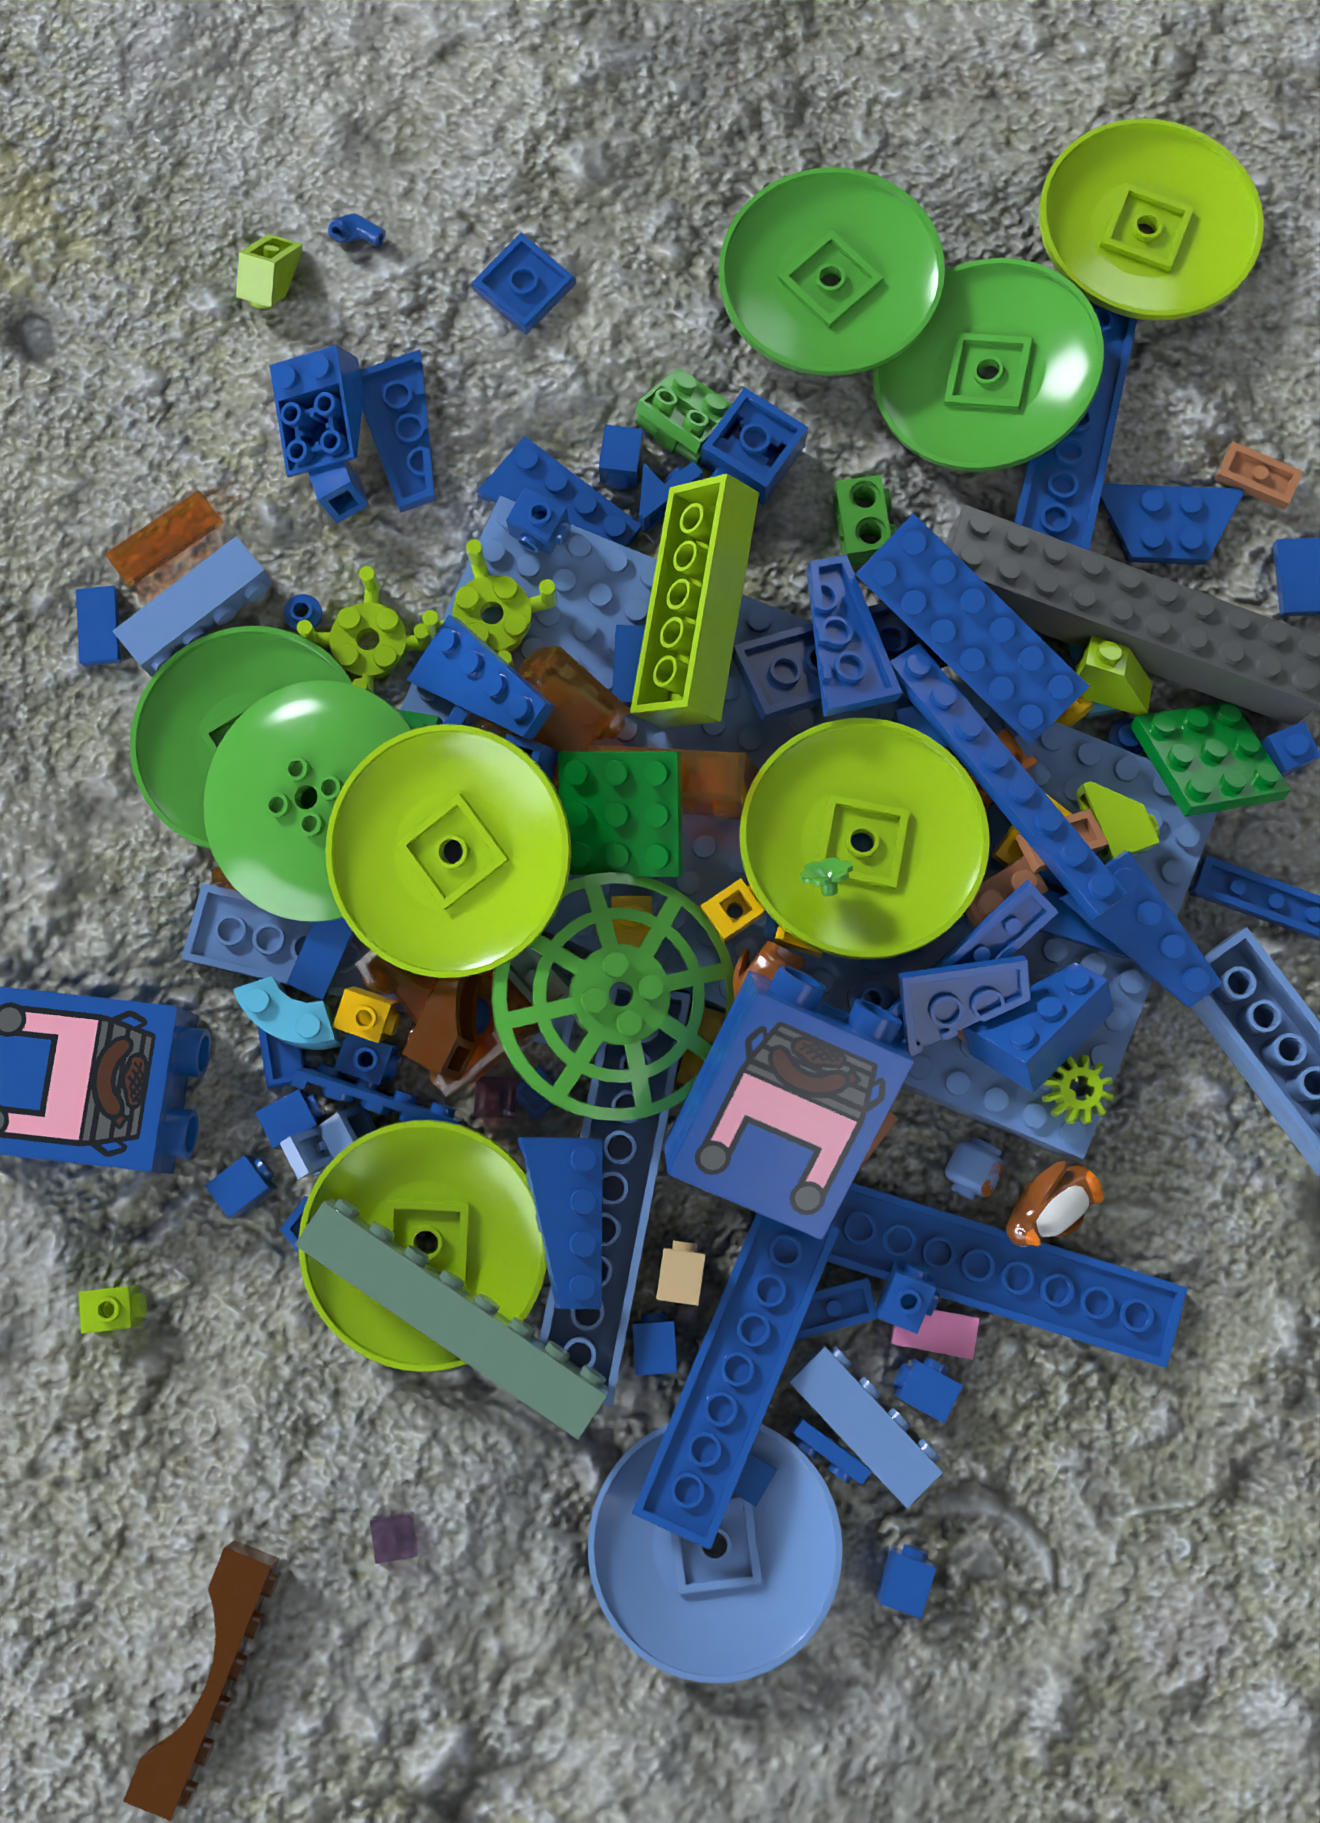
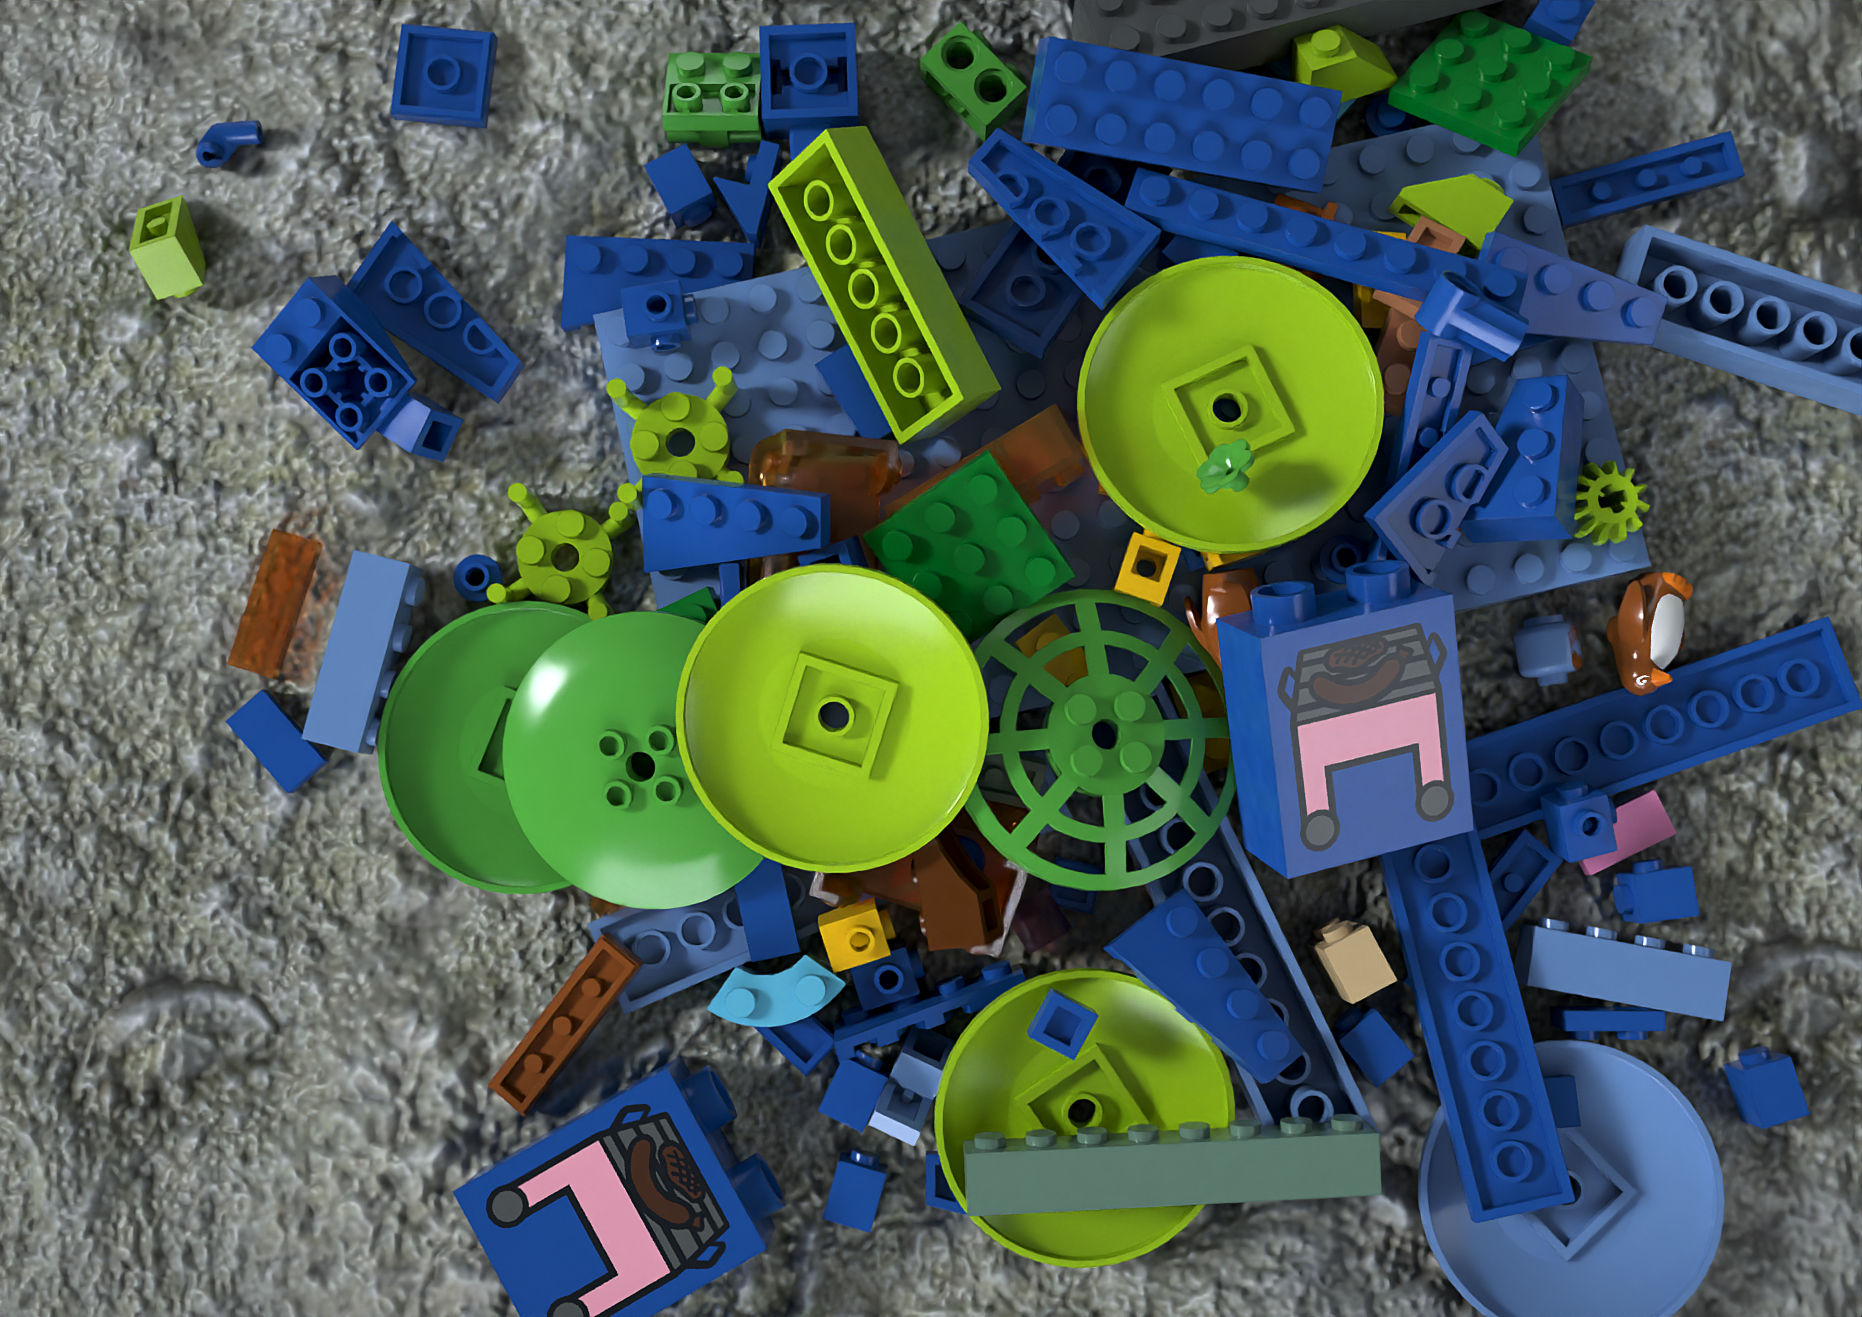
camera: 35 degrees left, 5 degrees up
none -> dark orange tile [488,932,645,1117]
none -> blue plate [1027,987,1099,1060]
none -> blue piece [1414,270,1529,362]

